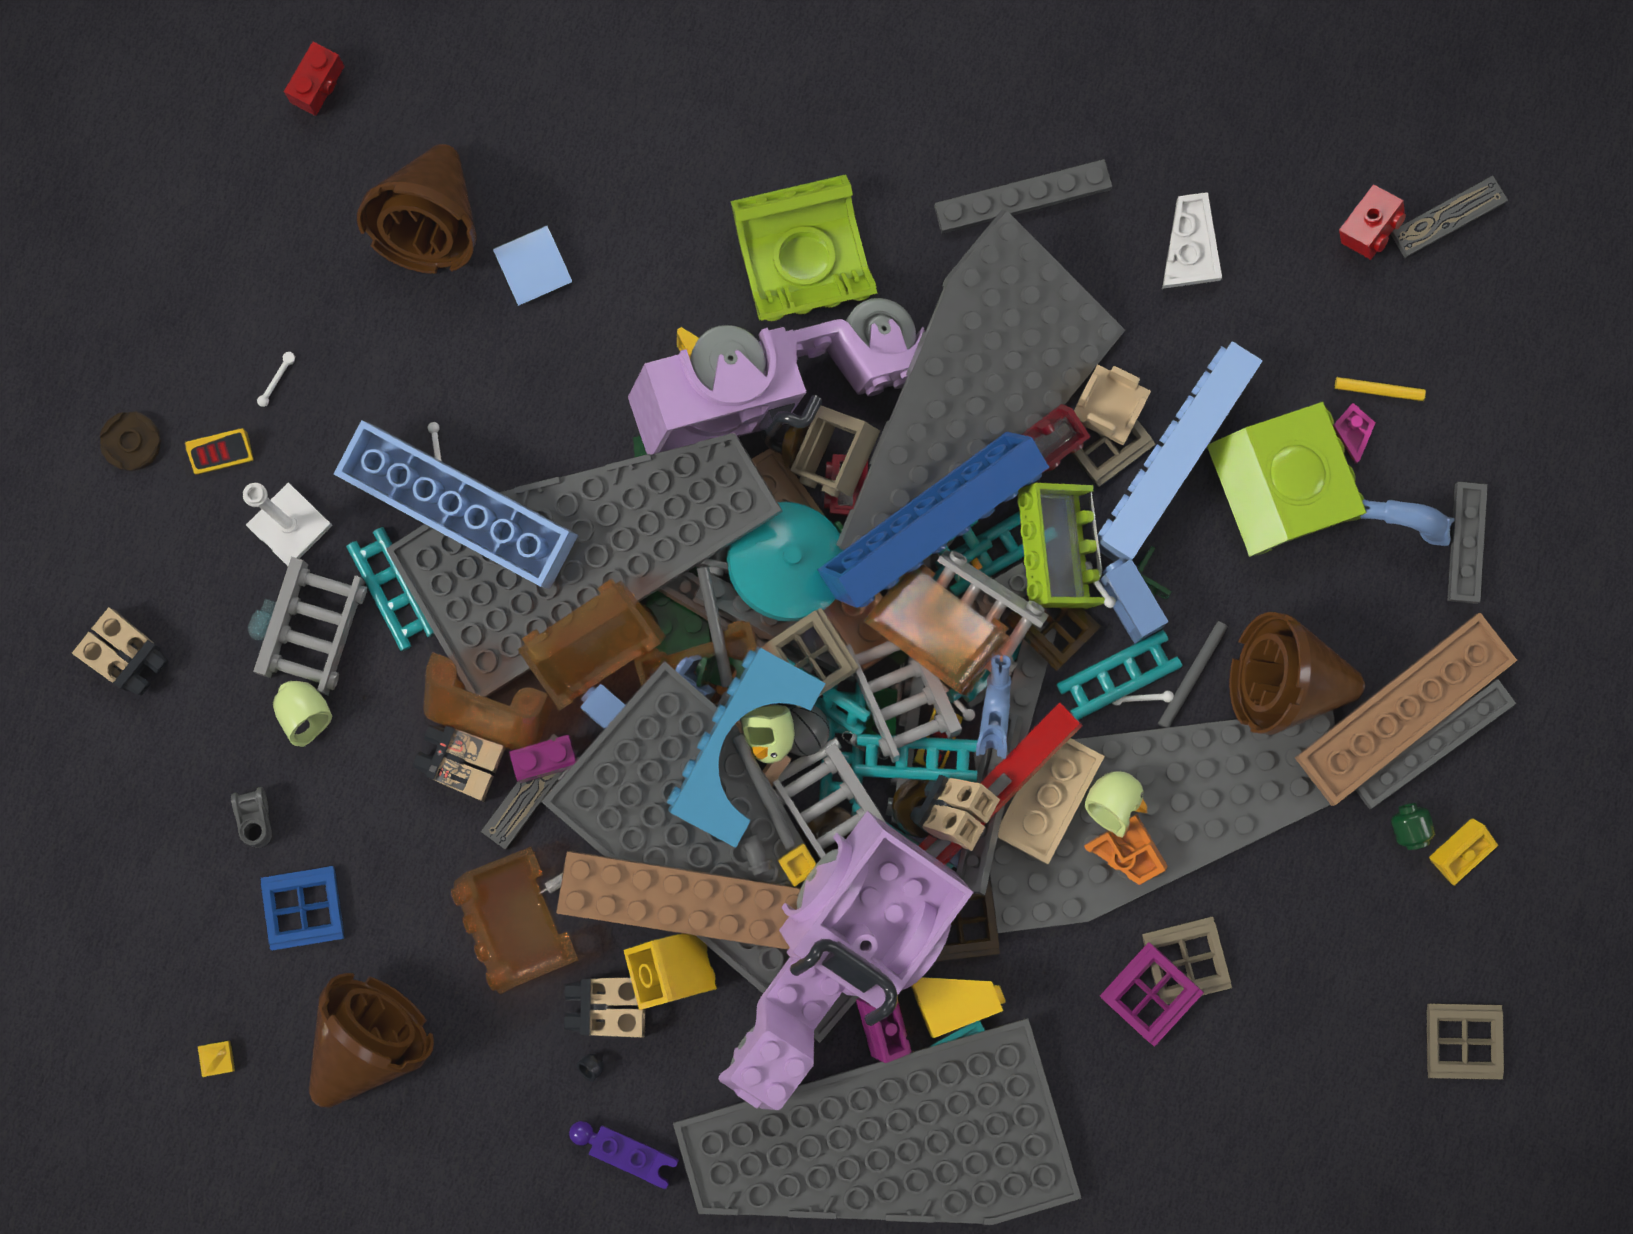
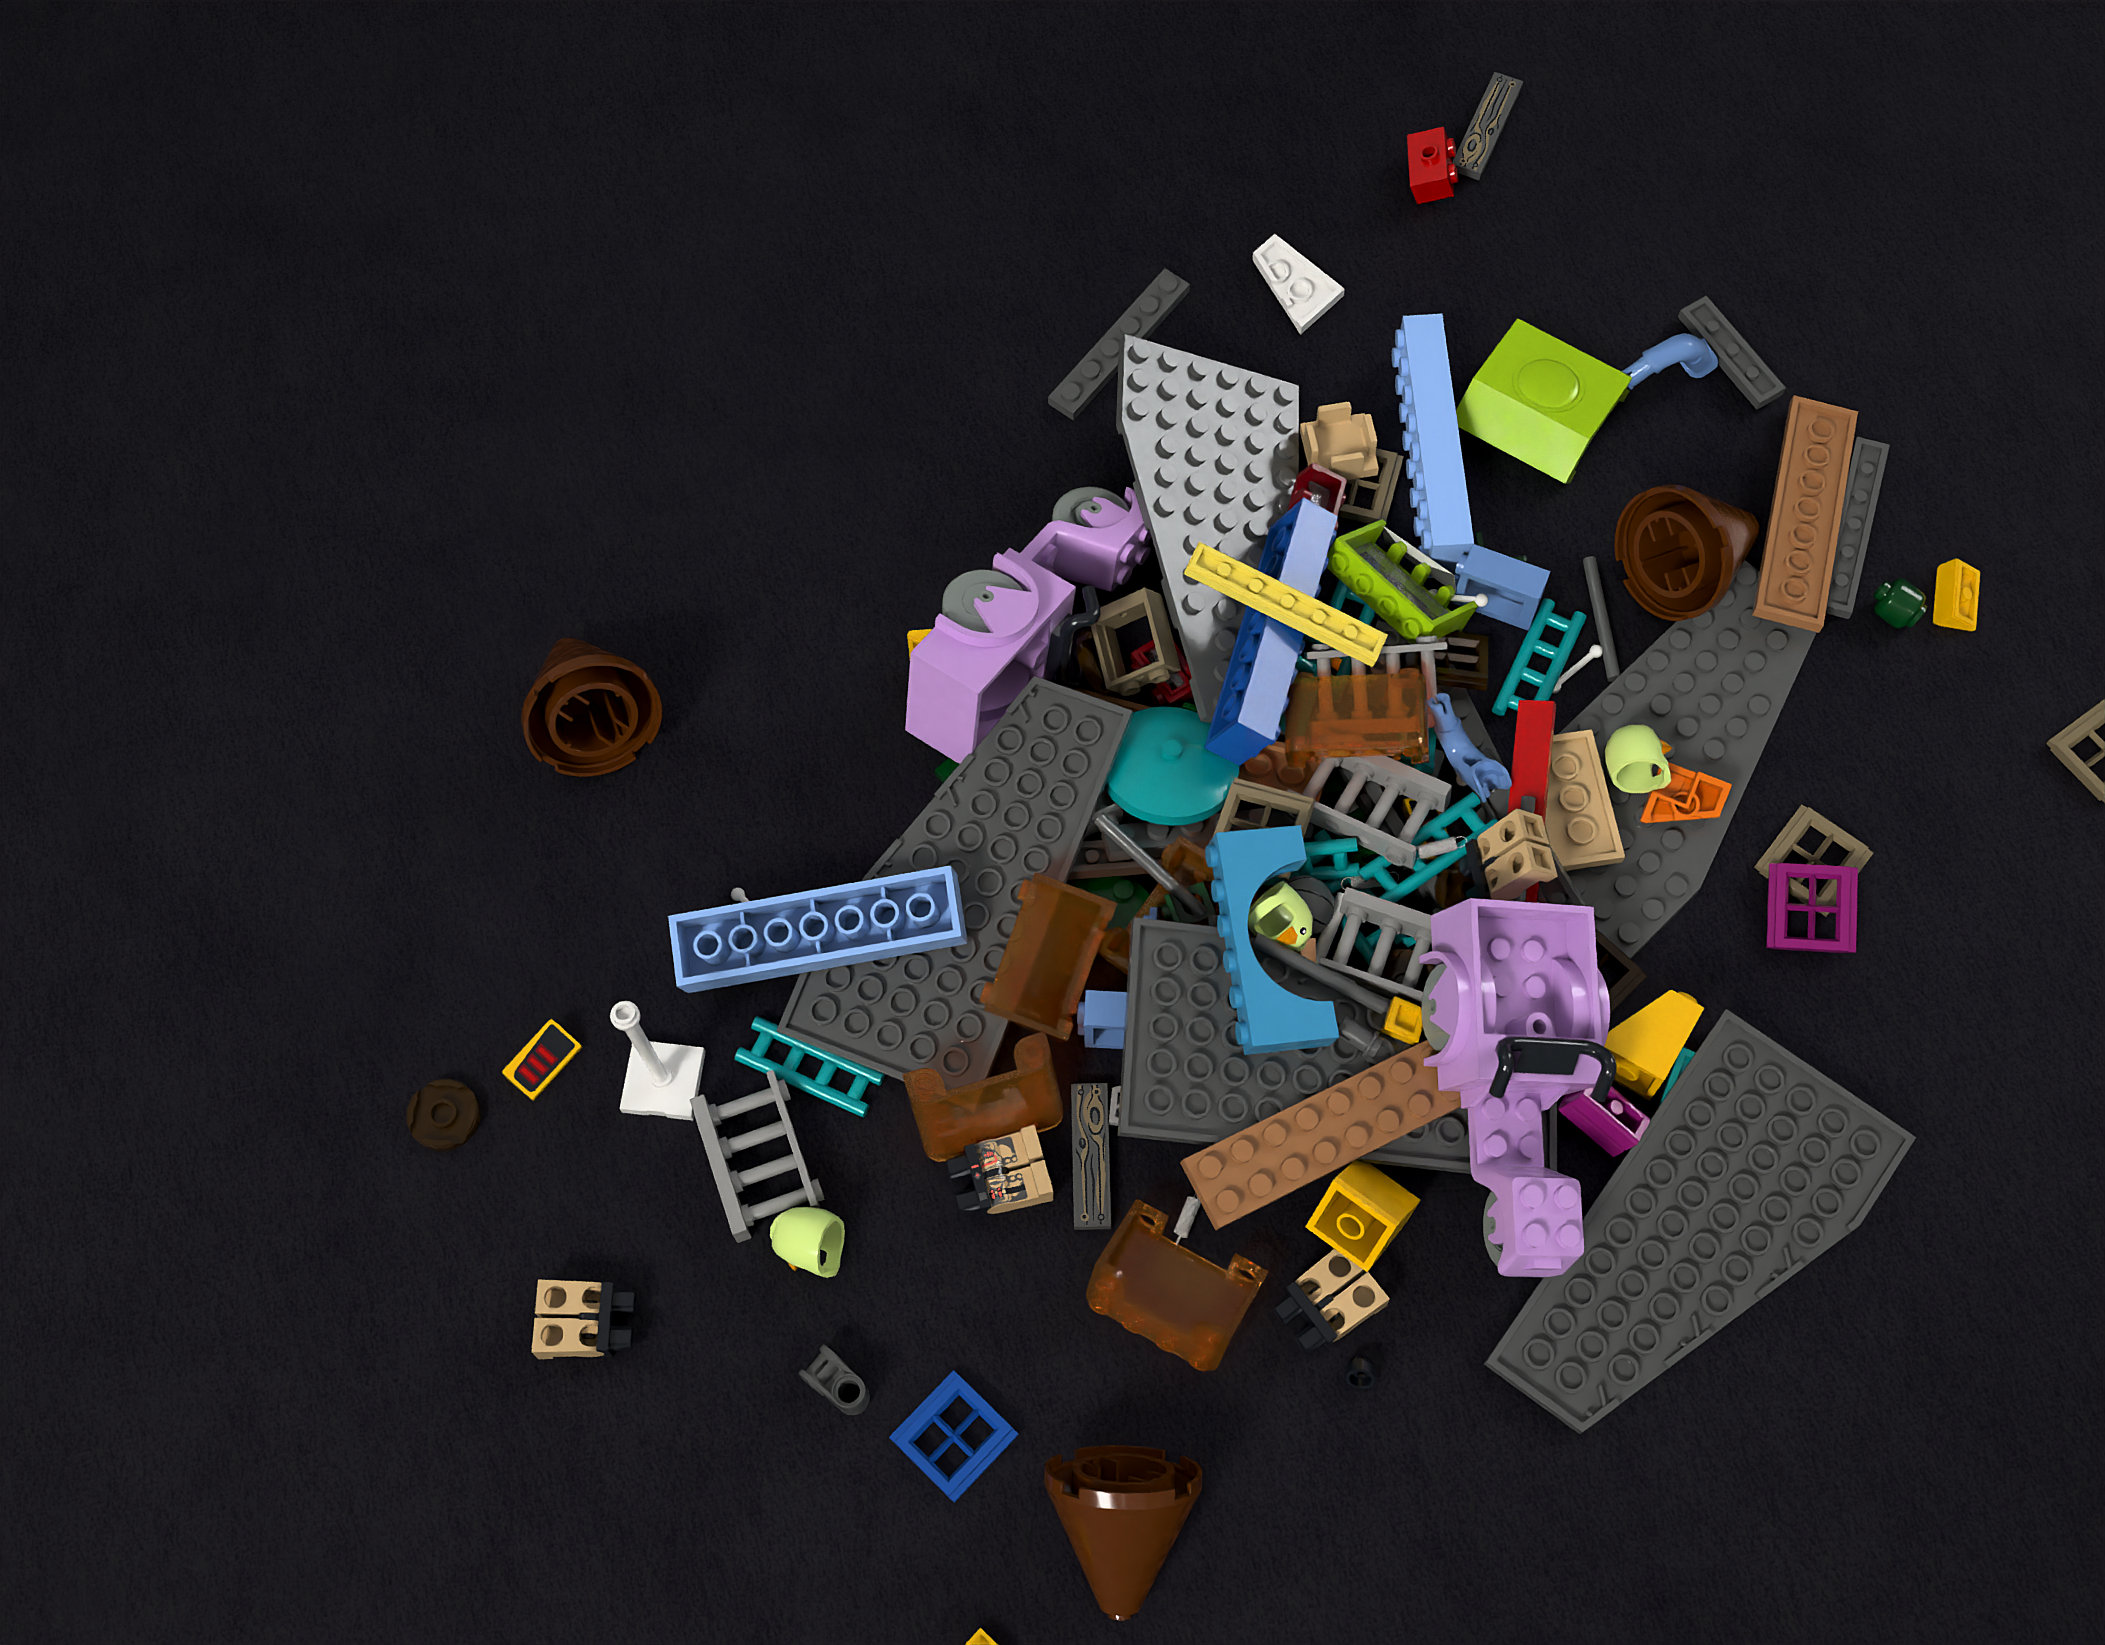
camera: 30 degrees left, 15 degrees down
clear light blue cylinder [248,598,276,640] -> none
white hinge [257,352,295,407] -> none
red brick [284,42,344,116] -> none
light blue slope [493,226,572,306] -> none
magenta brick [509,735,577,783] -> none
dark purple plate [569,1121,679,1189] -> none
lime panel [731,175,877,321] -> none
dark pink piece [1333,403,1376,463] -> none
yellow bar [1335,377,1426,401] -> none
none -> light yellow tile [1183,542,1388,667]
none -> white piece [1417,836,1467,859]

